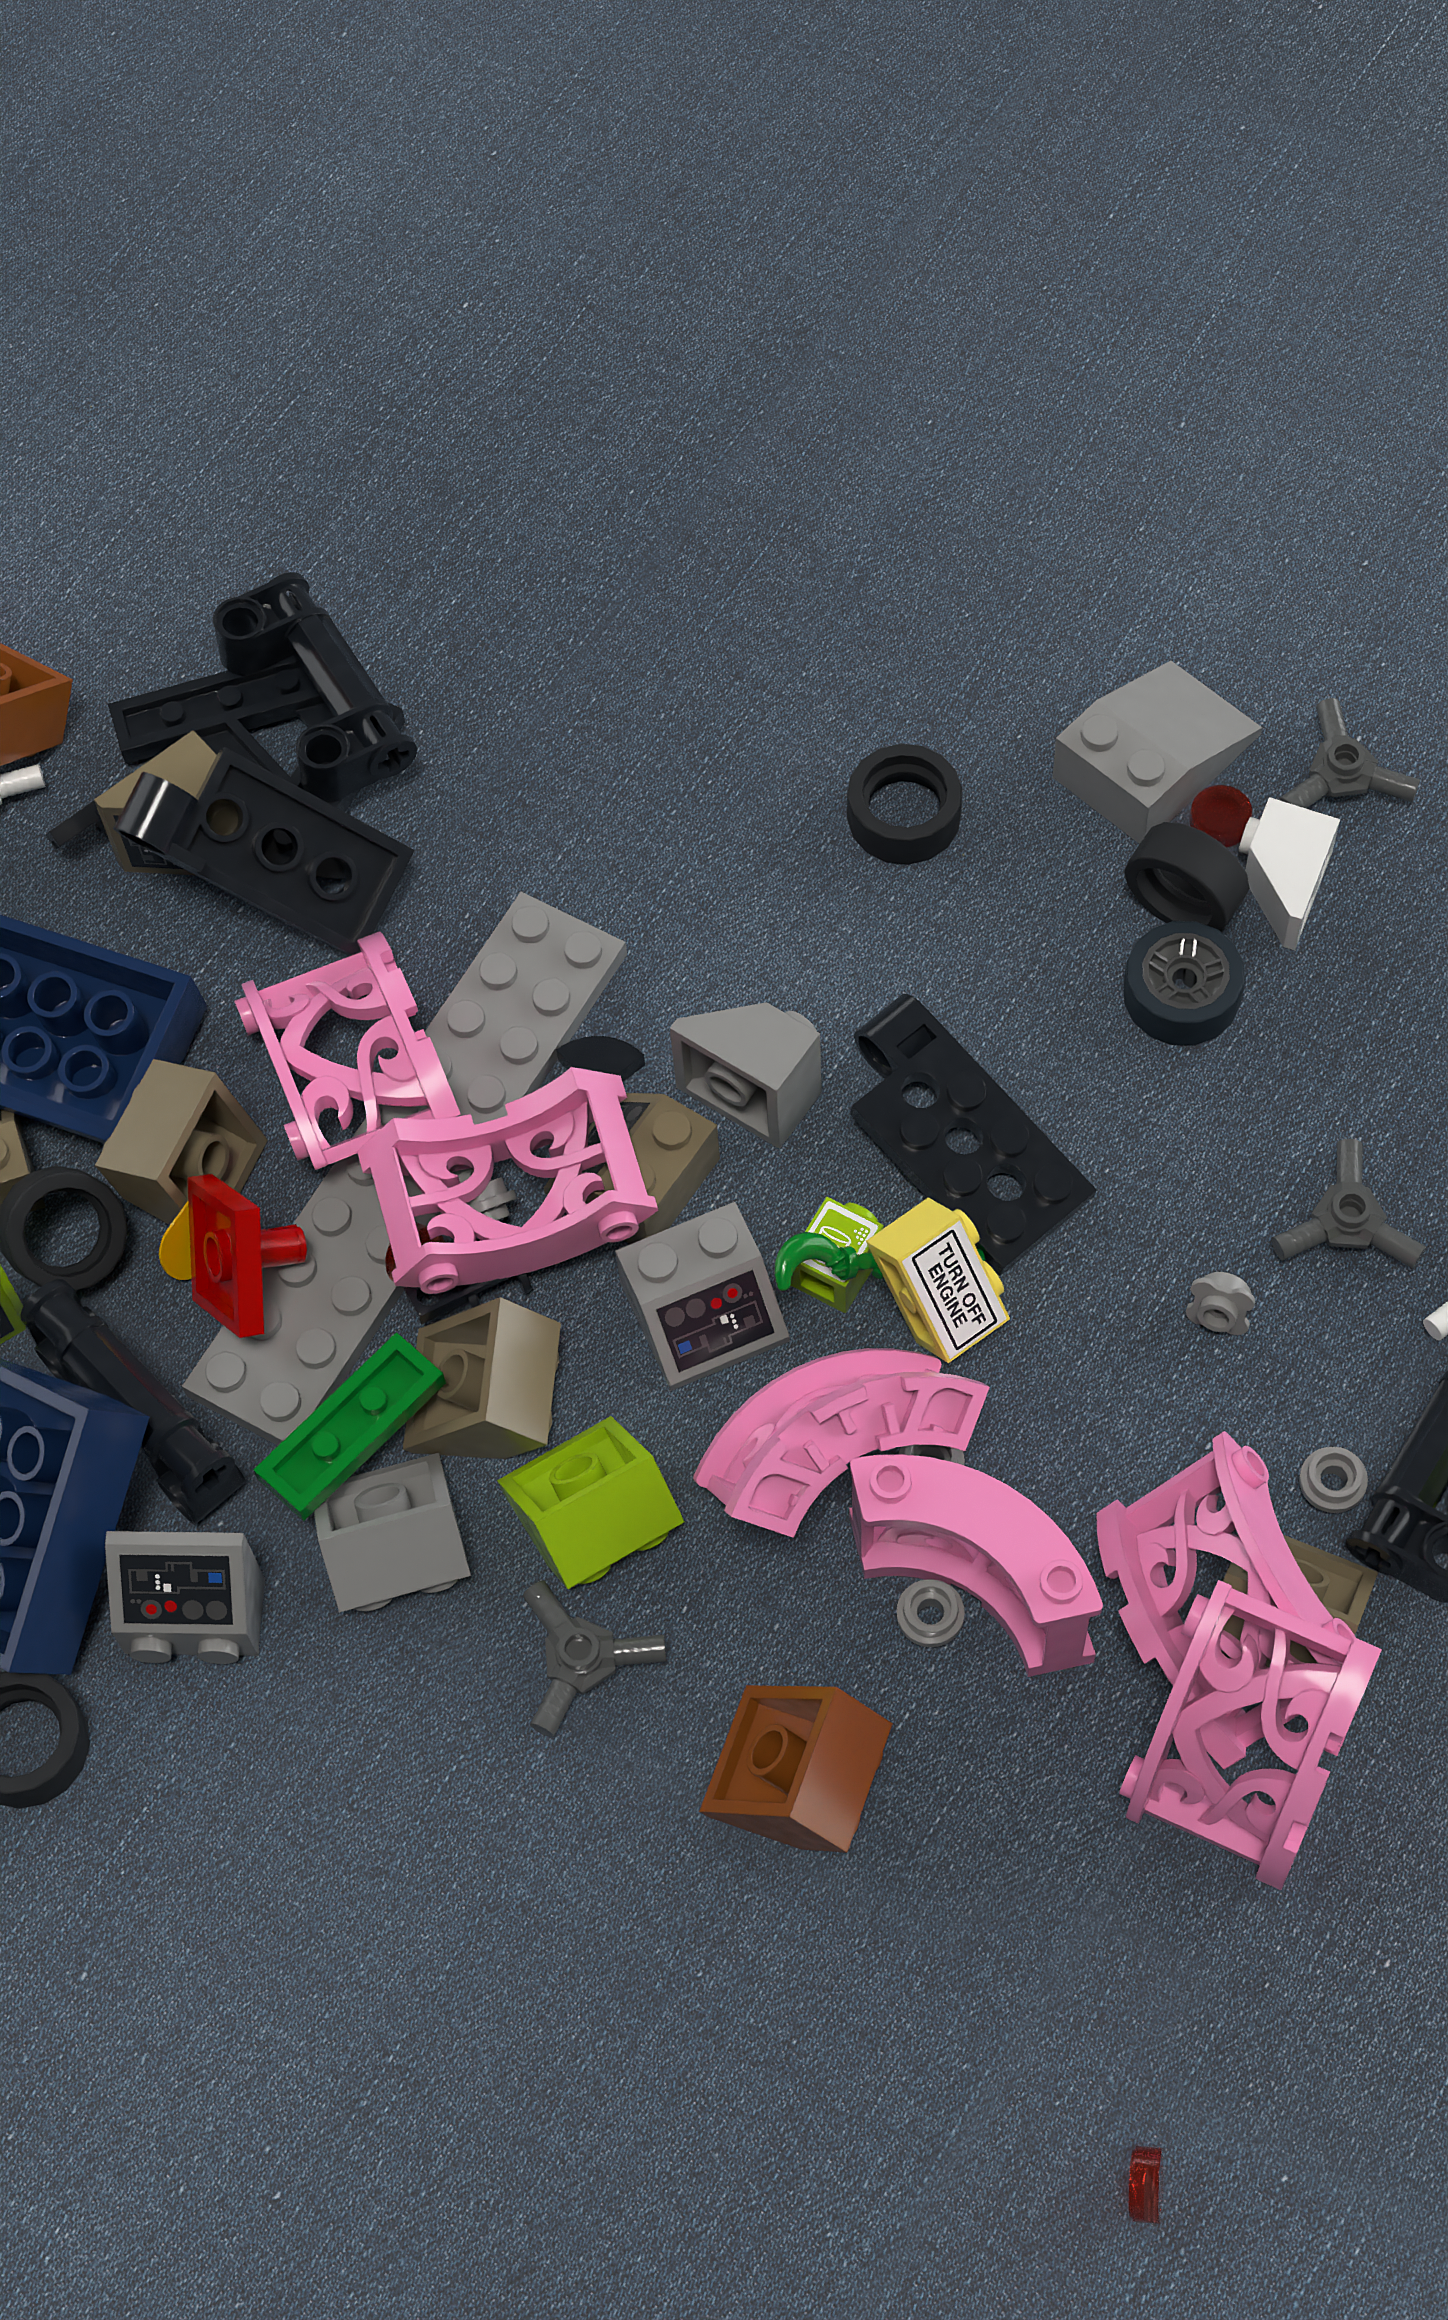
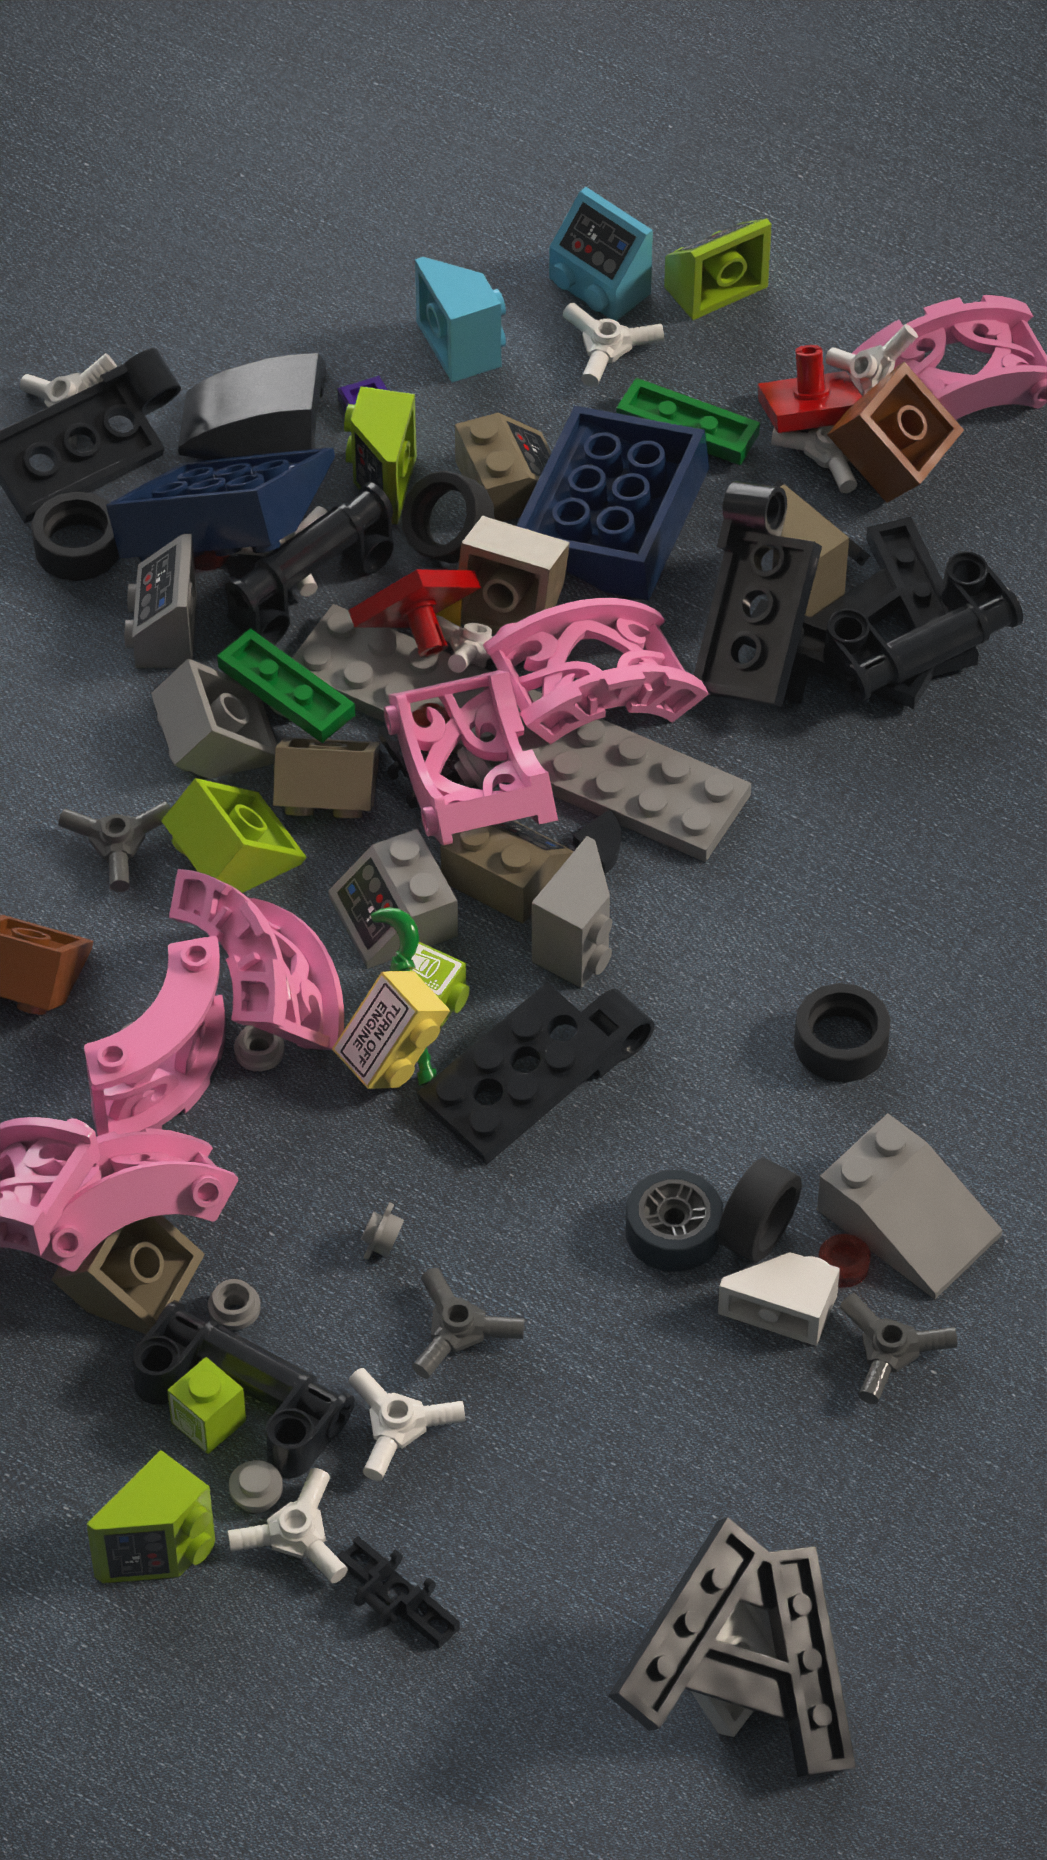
camera: 85 degrees right, 10 degrees down
none -> white piece [436,615,493,673]

